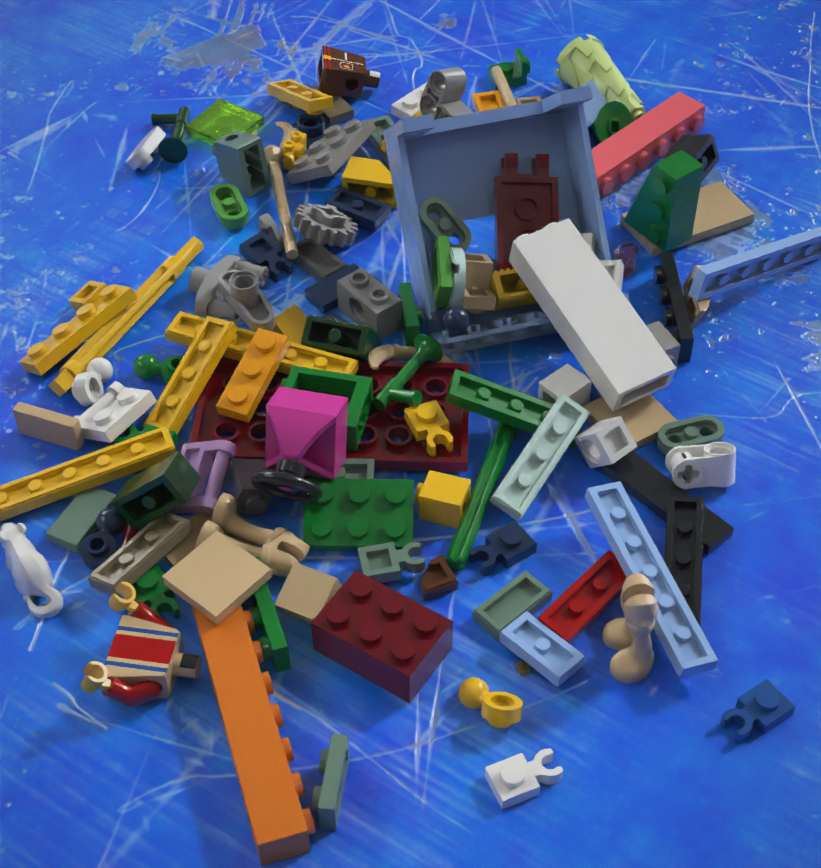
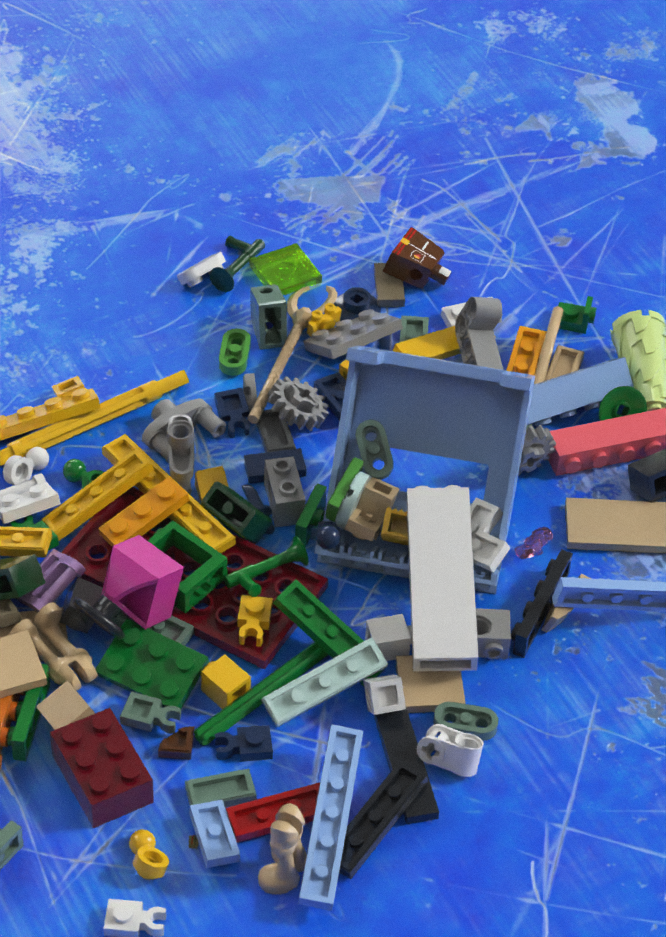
camera: 25 degrees right, 0 degrees up
yellow plate [267,79,333,115] -> none
tan piece [368,344,456,370] -> none
dark red tile [494,153,559,272] -> none
wedge [624,150,704,252] -> none

